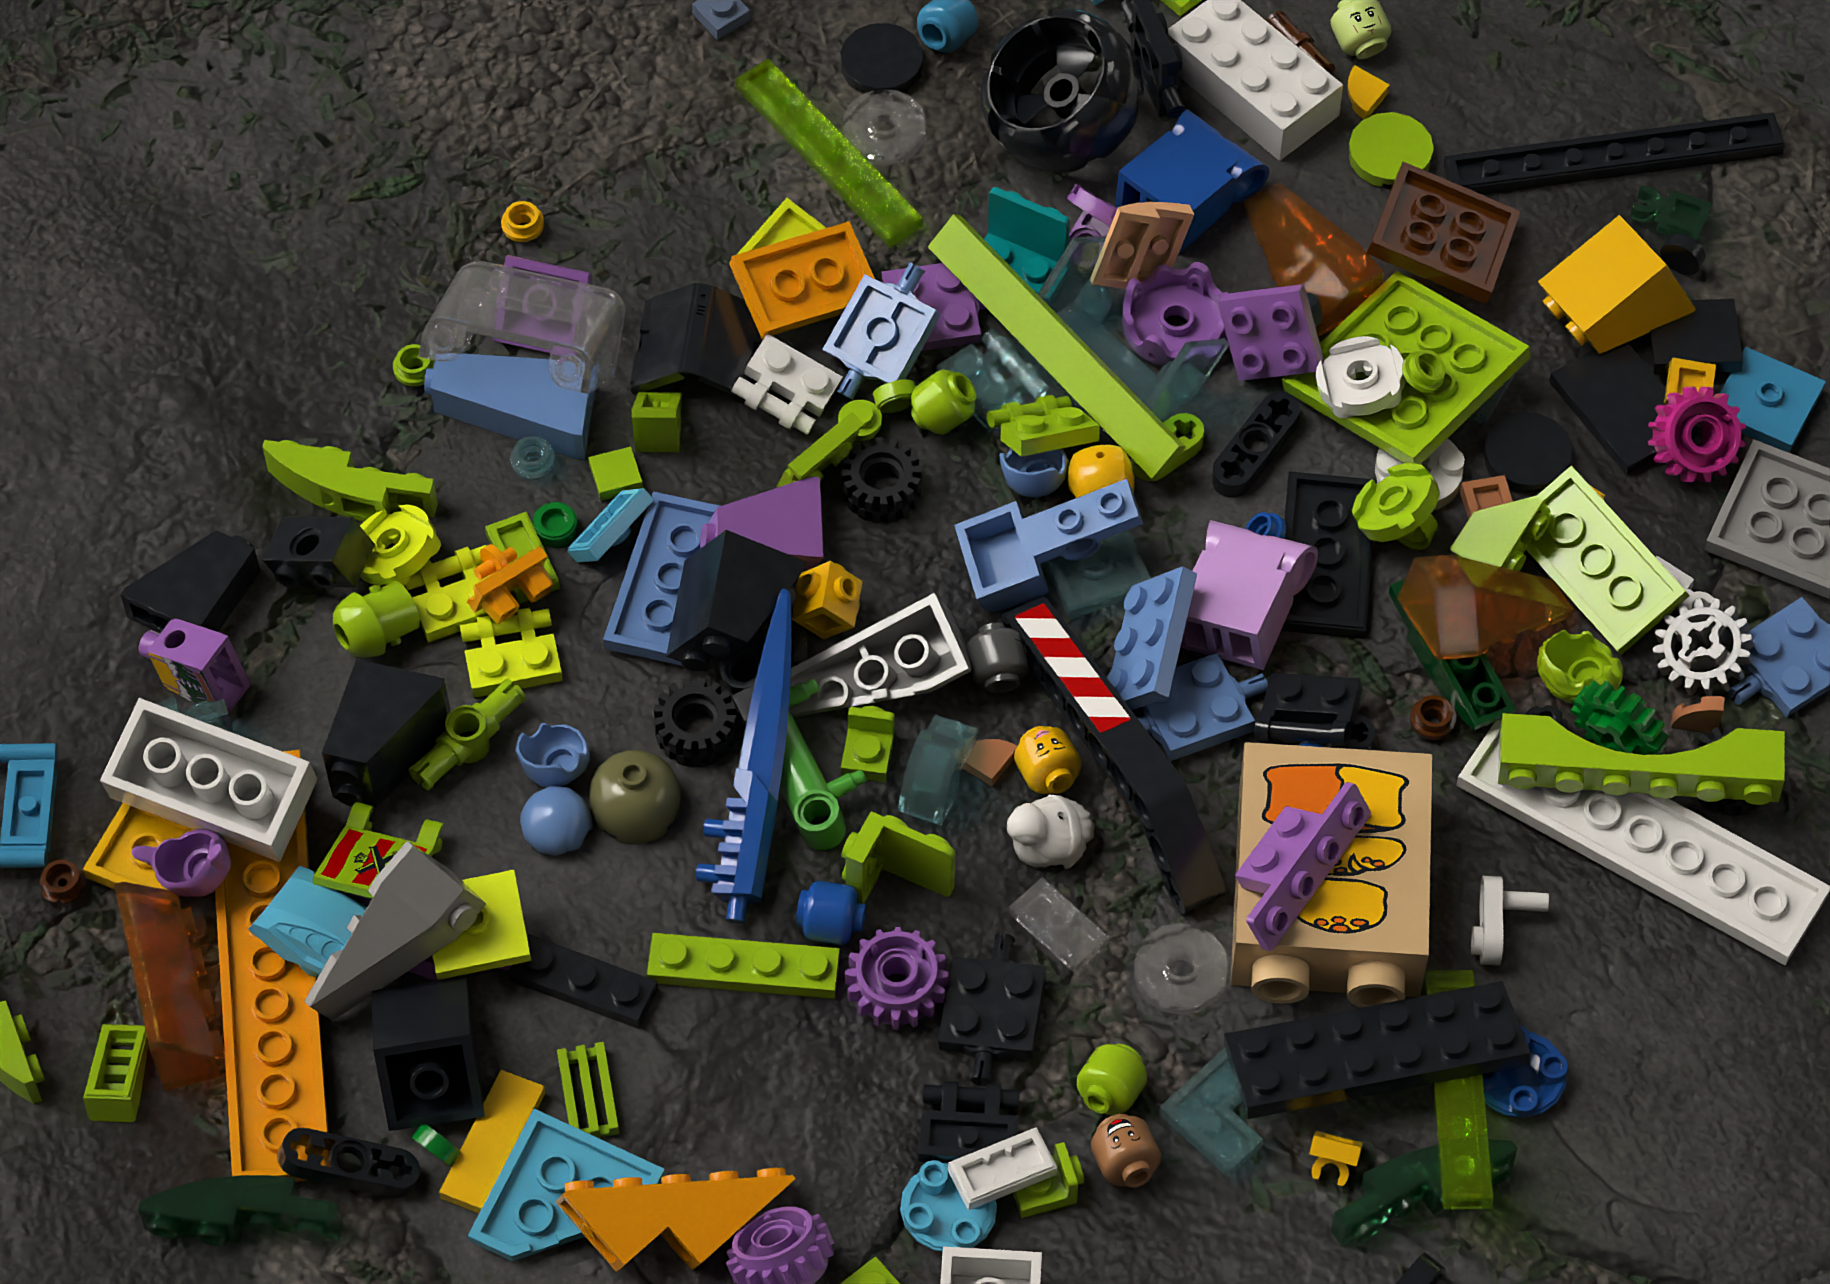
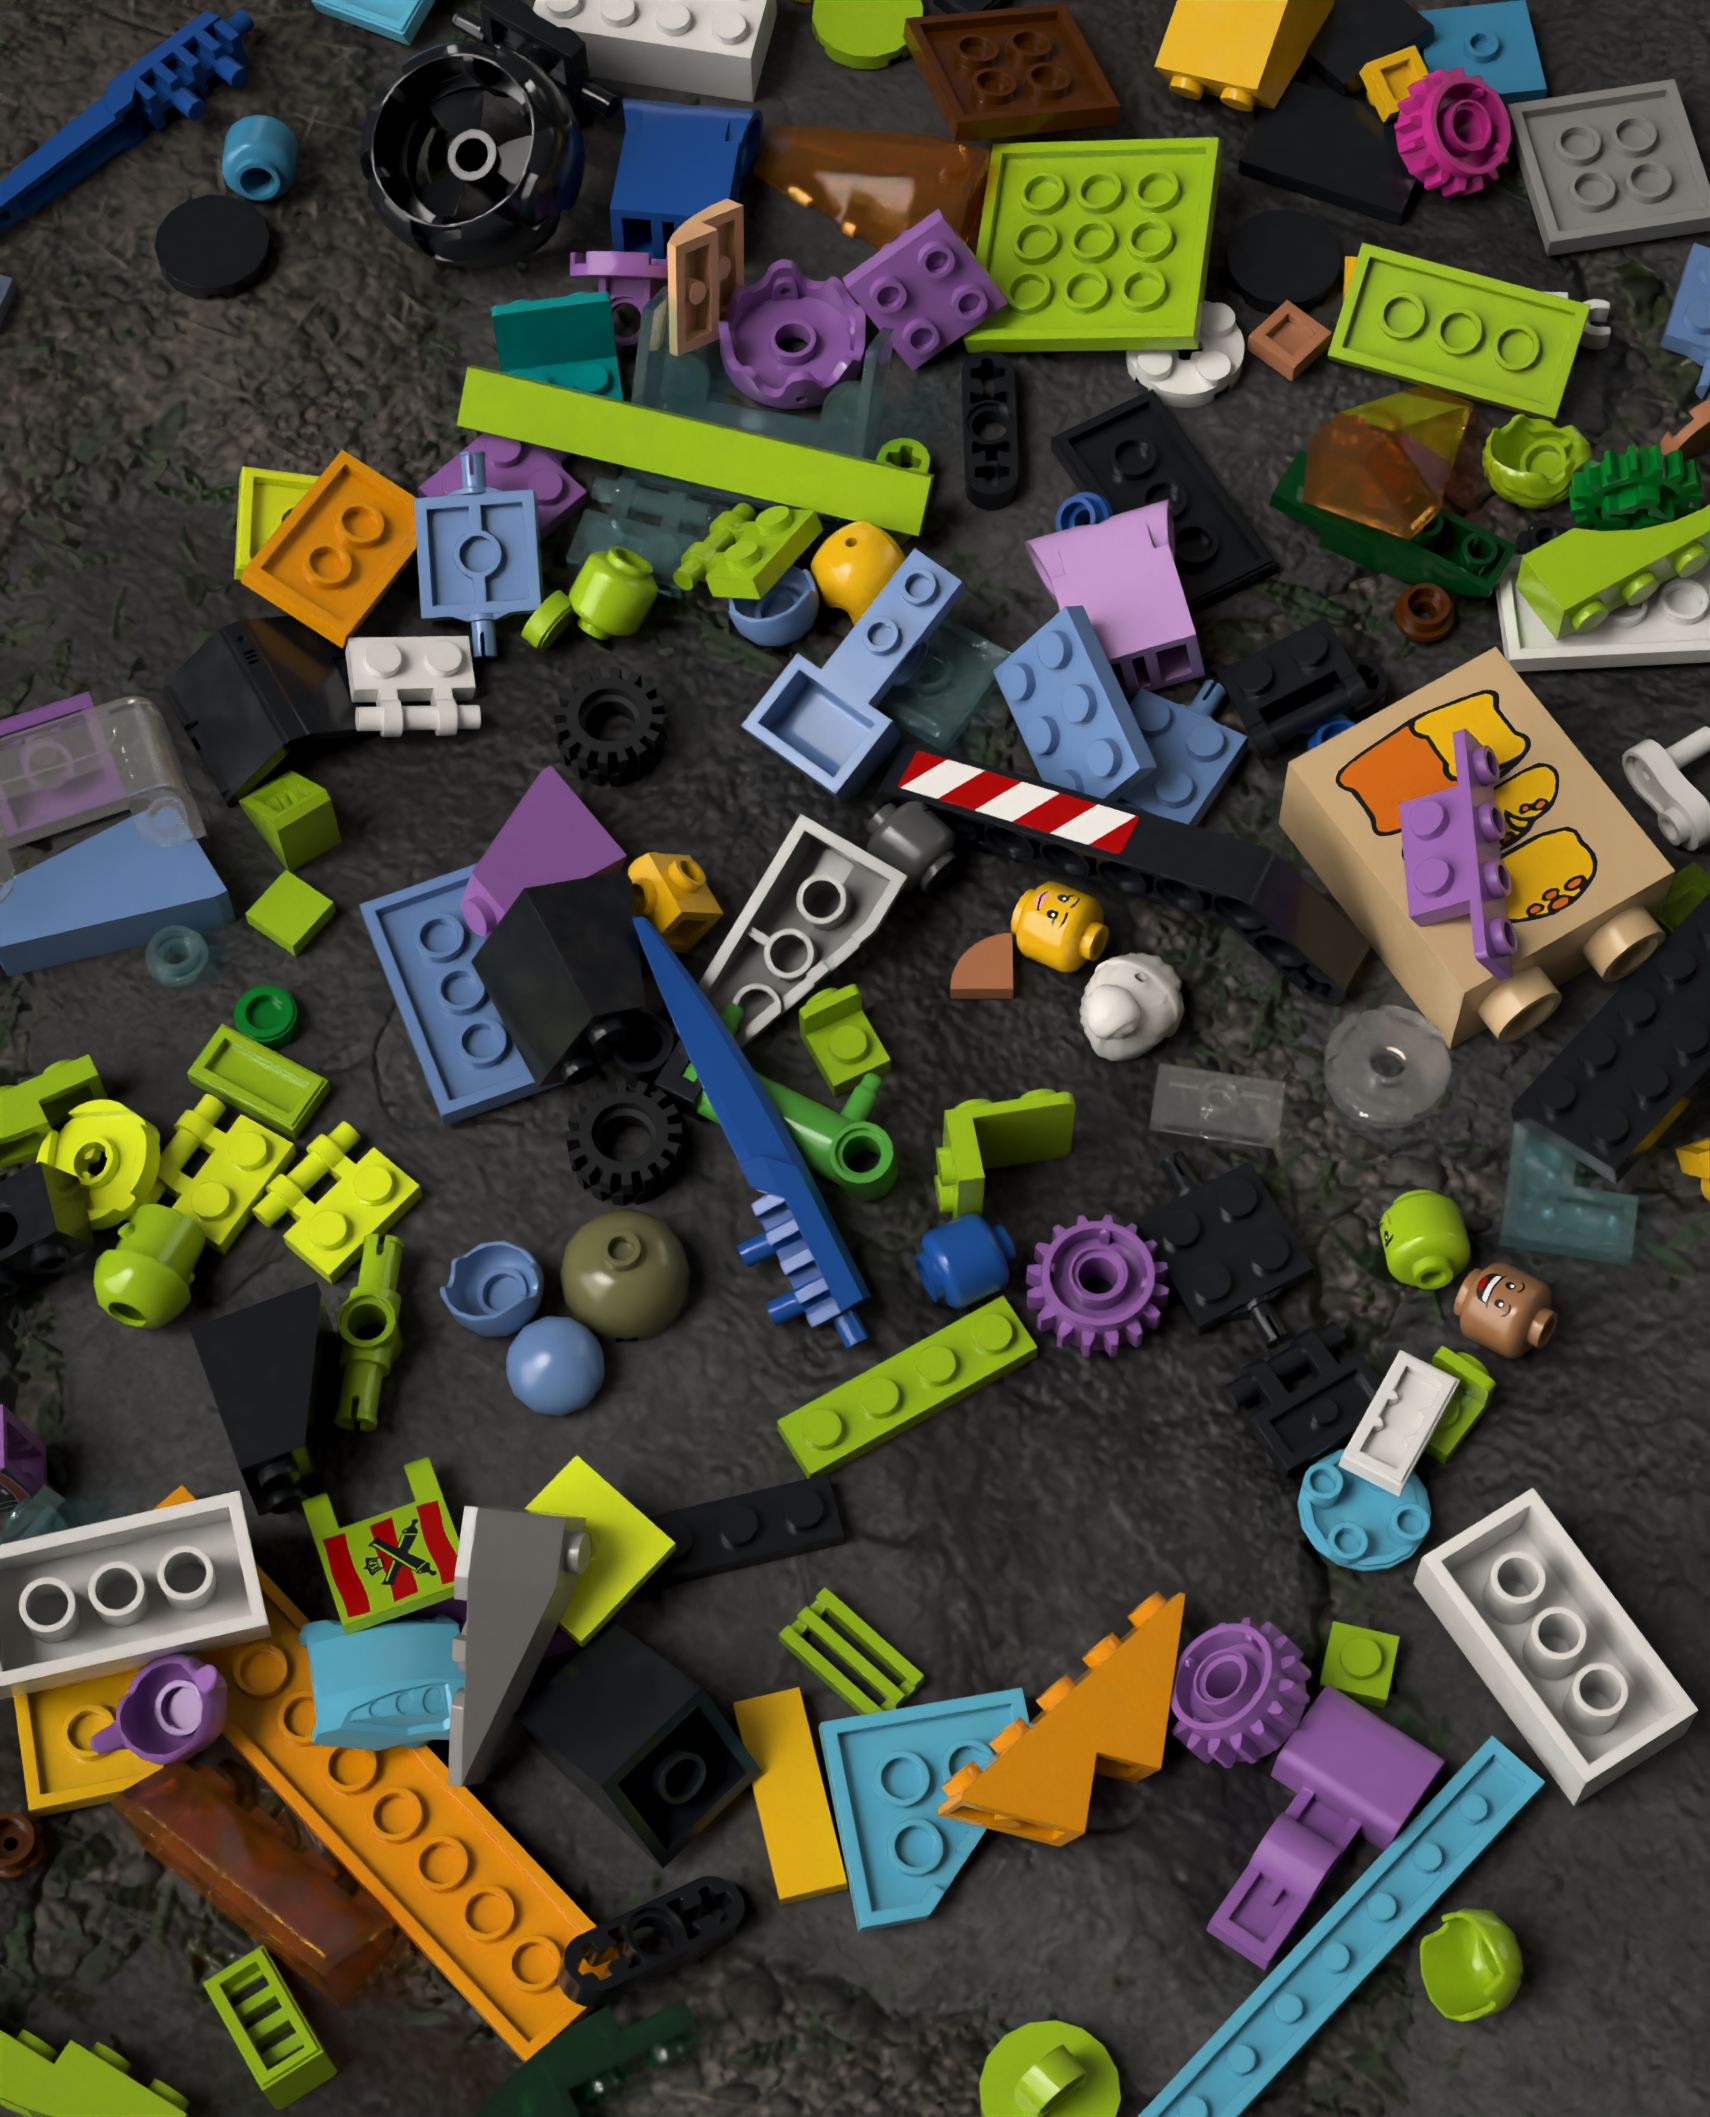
camera: 35 degrees left, 5 degrees up
green tile [412,1124,460,1167] -> none
light orange hips [467,544,554,624] -> none
medium azure plate [567,488,654,563] -> none
clear neon green tile [735,58,923,247] -> none
lime plate [777,412,864,487] -> none
lime plate [838,400,882,442] -> none
clear tile [843,90,926,165] -> none
clear light blue brick [898,715,978,825] -> none
white plate [1316,336,1406,419] -> none
lime tile [1352,462,1440,550] -> none
lime plate [1402,350,1446,393] -> none
lime slope [1450,496,1550,586] -> none
light grey gear [1653,598,1755,696] -> none

